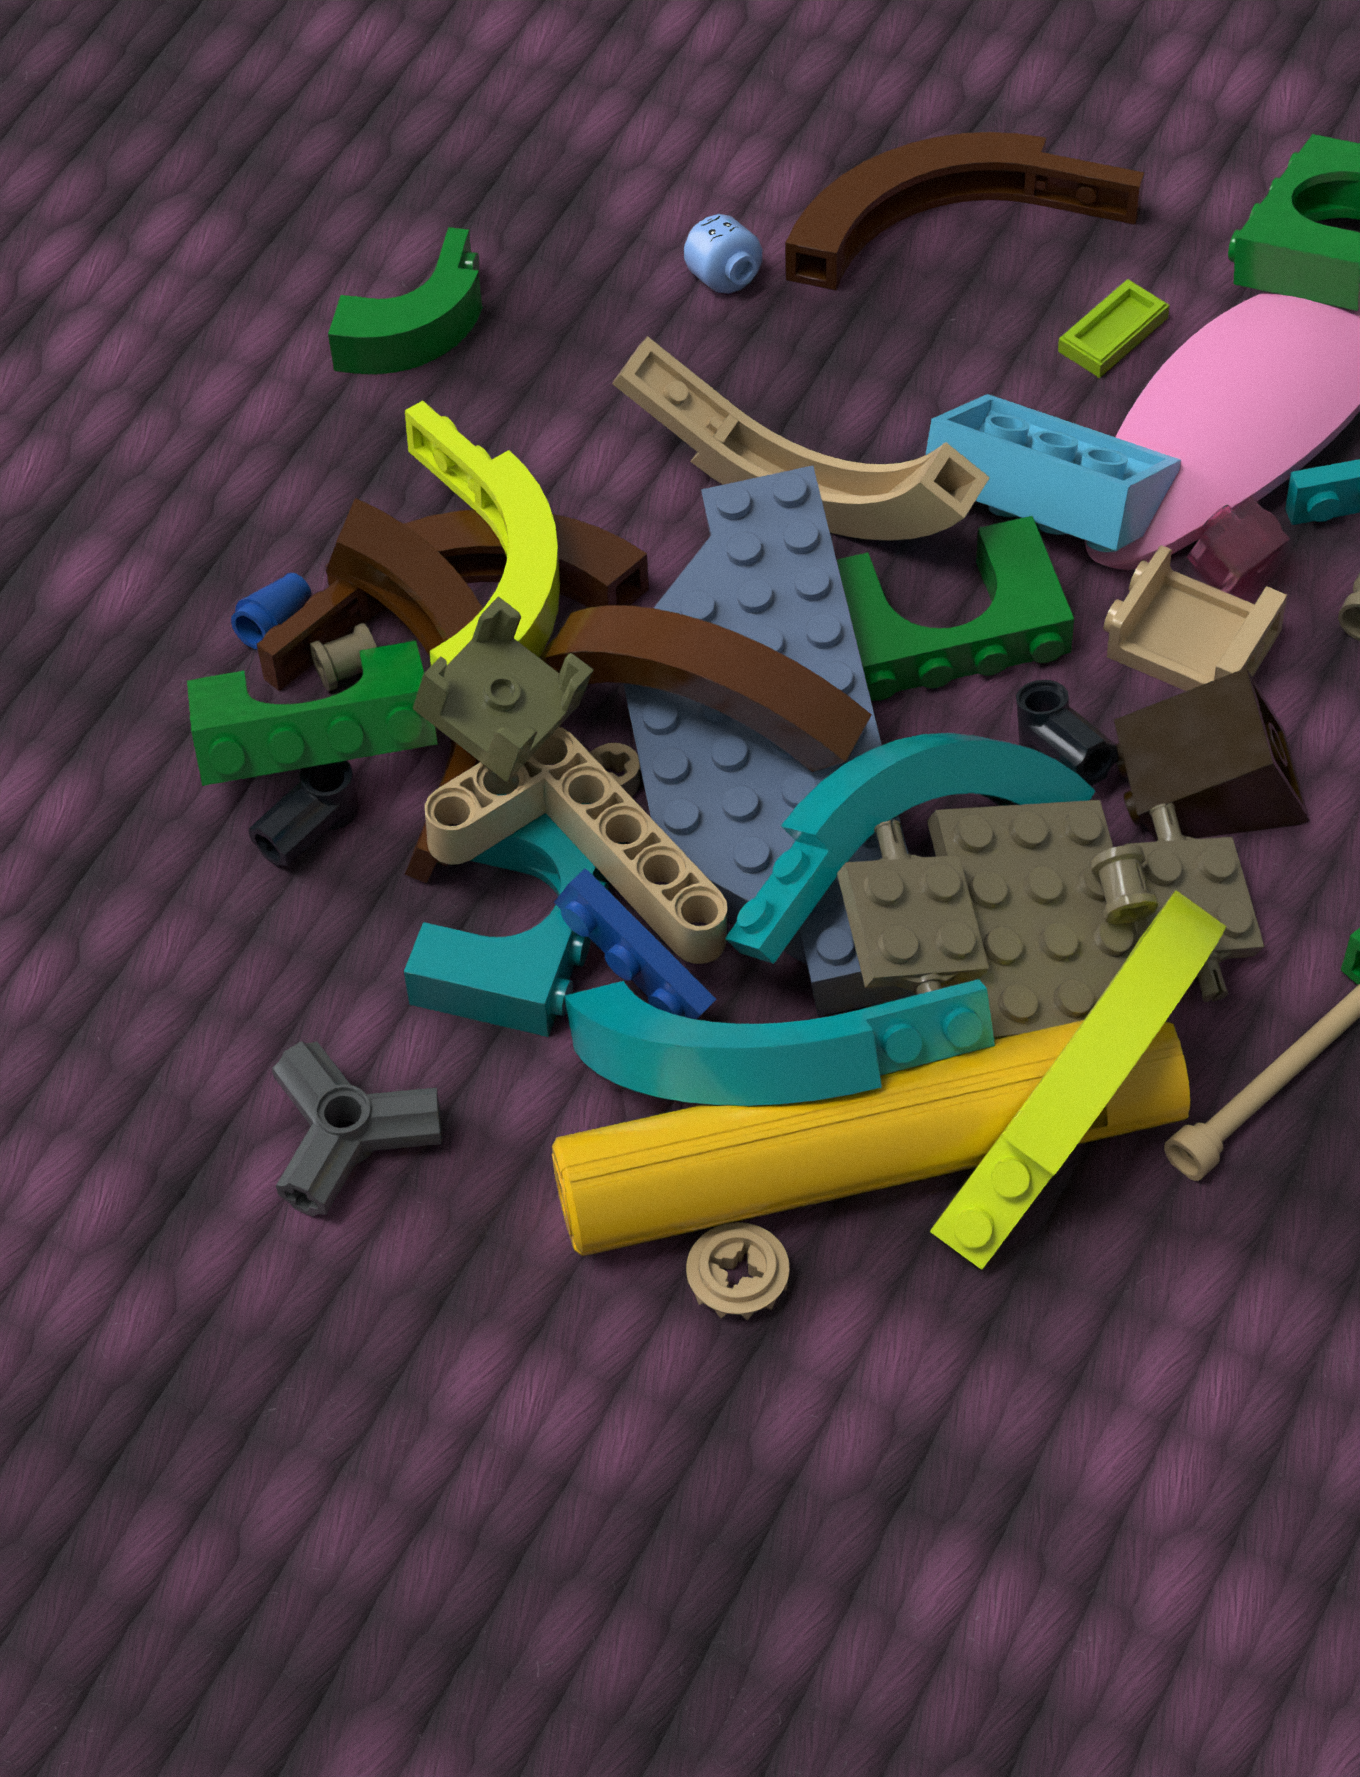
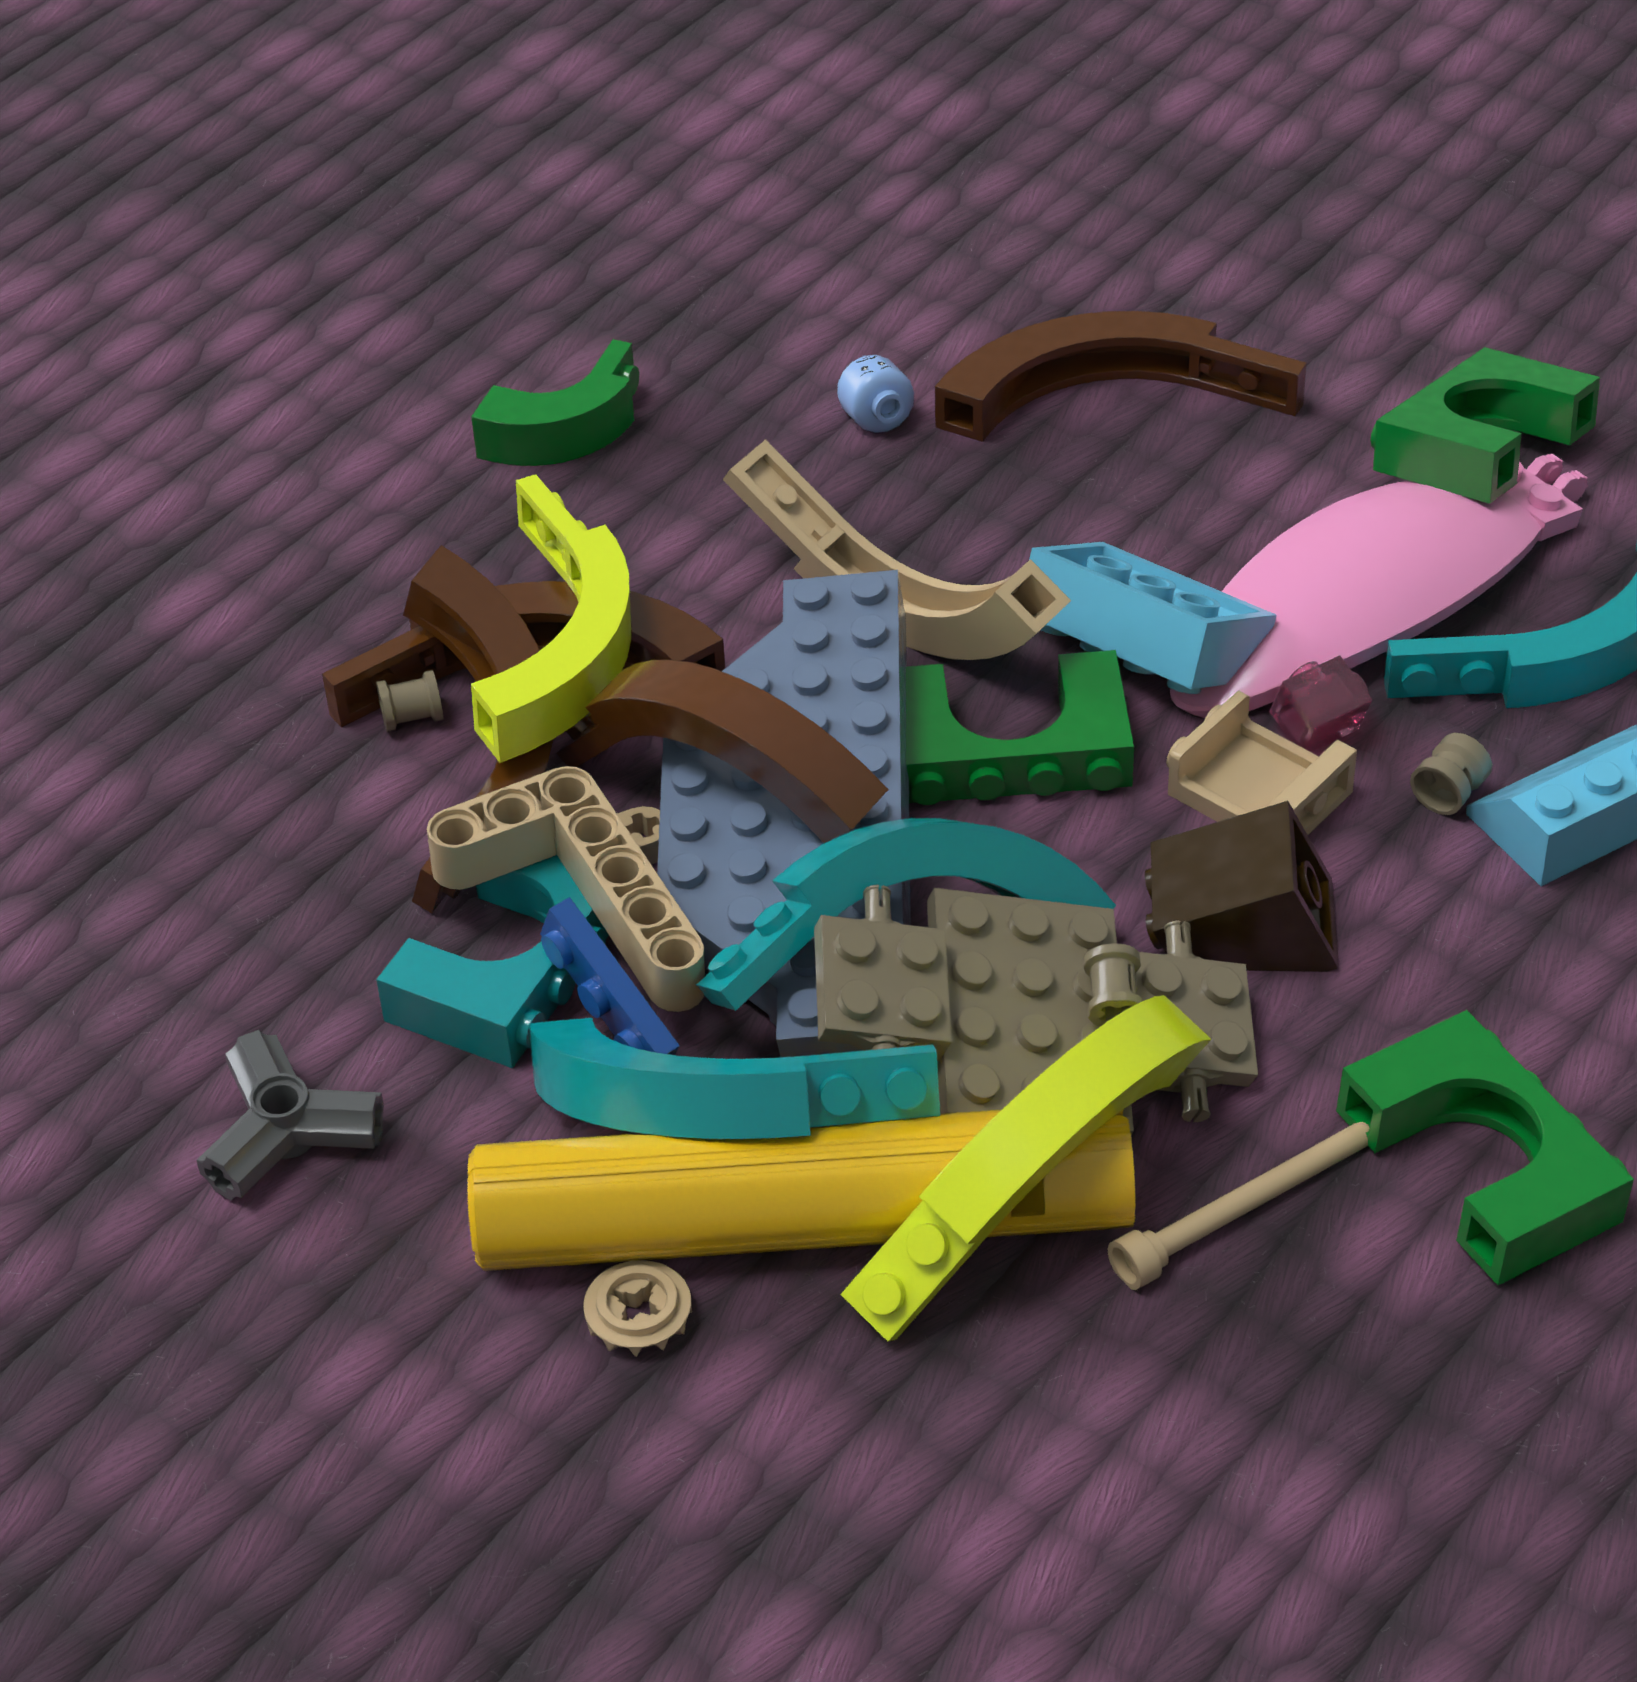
camera: 10 degrees right, 10 degrees down
green arch [187,640,438,786] -> none
blue cone [231,573,311,649] -> none
black piece [248,760,359,867] -> none
olive panel [413,596,593,782] -> none
black piece [1016,680,1118,786] -> none
lime tile [1058,279,1170,378] -> none

